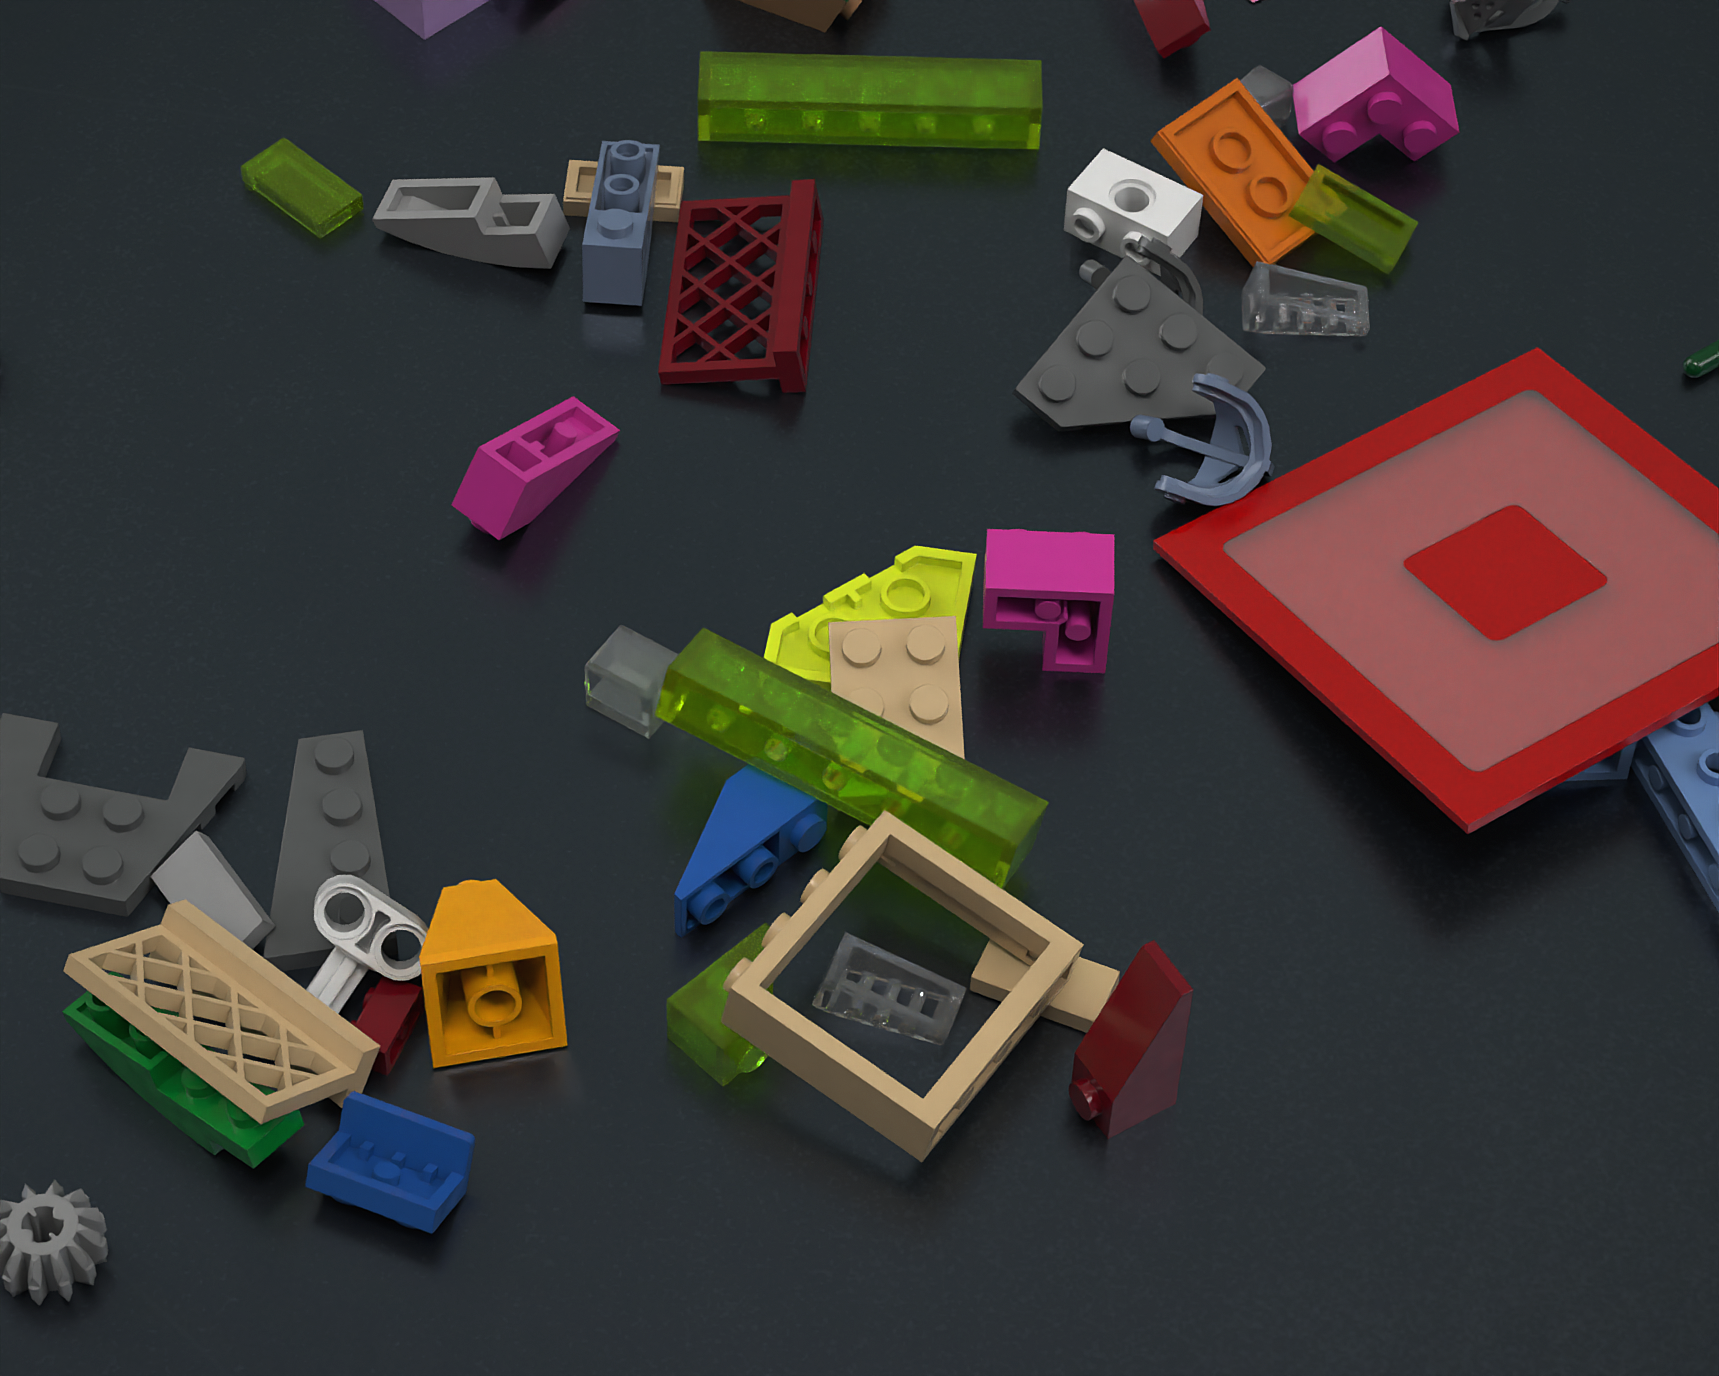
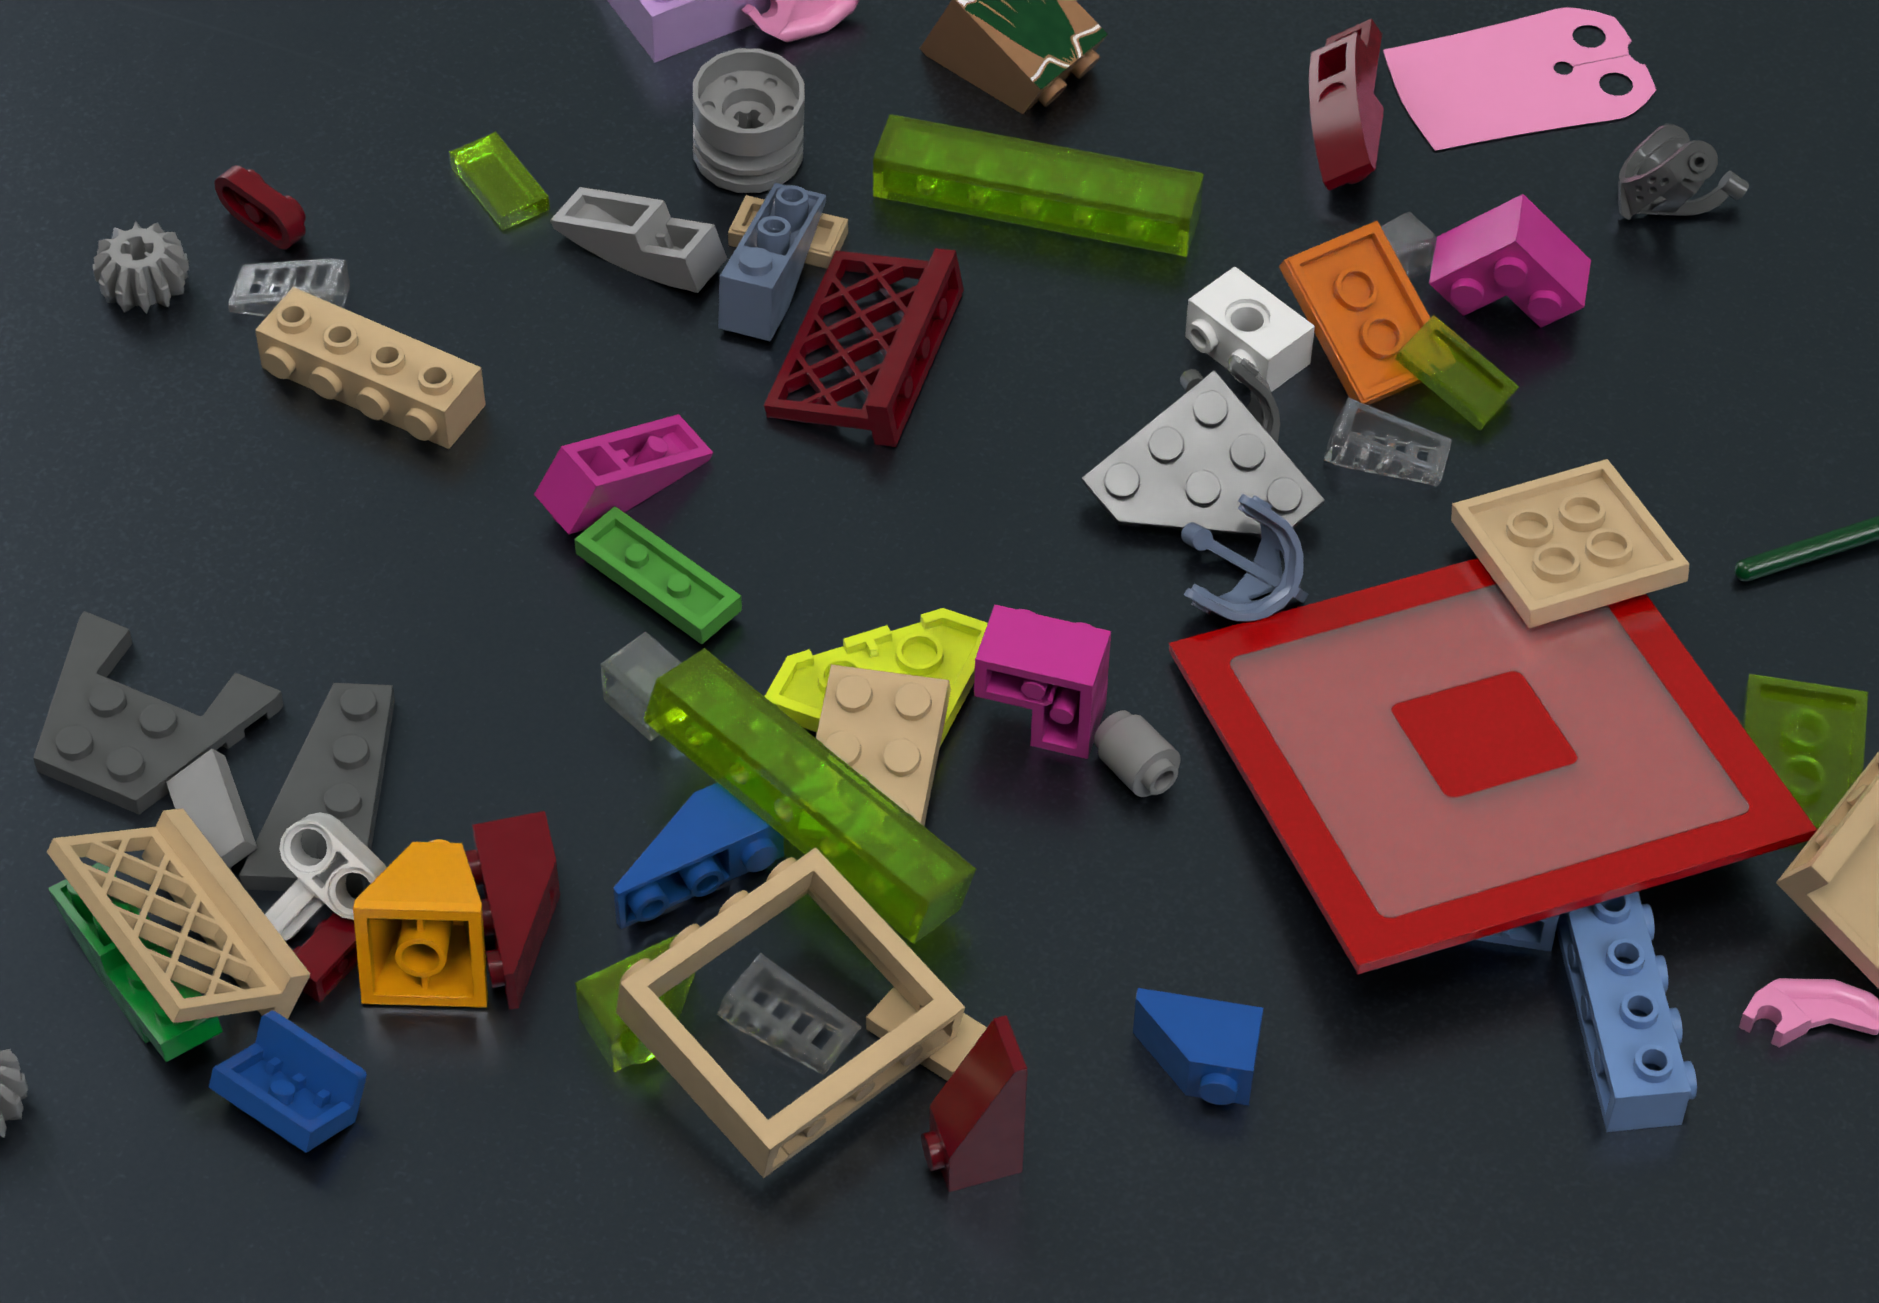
camera: 15 degrees right, 0 degrees up
none -> dark red plate [214,165,306,249]
none -> clear slope [228,259,350,317]
none -> tan brick [255,287,486,449]
none -> dark red slope [465,811,560,1010]
none -> bright green plate [574,506,742,644]
none -> light grey wheel [693,48,805,193]
none -> light grey brick [1094,710,1181,797]
none -> blue slope [1133,988,1263,1106]
none -> tan plate [1451,459,1690,628]

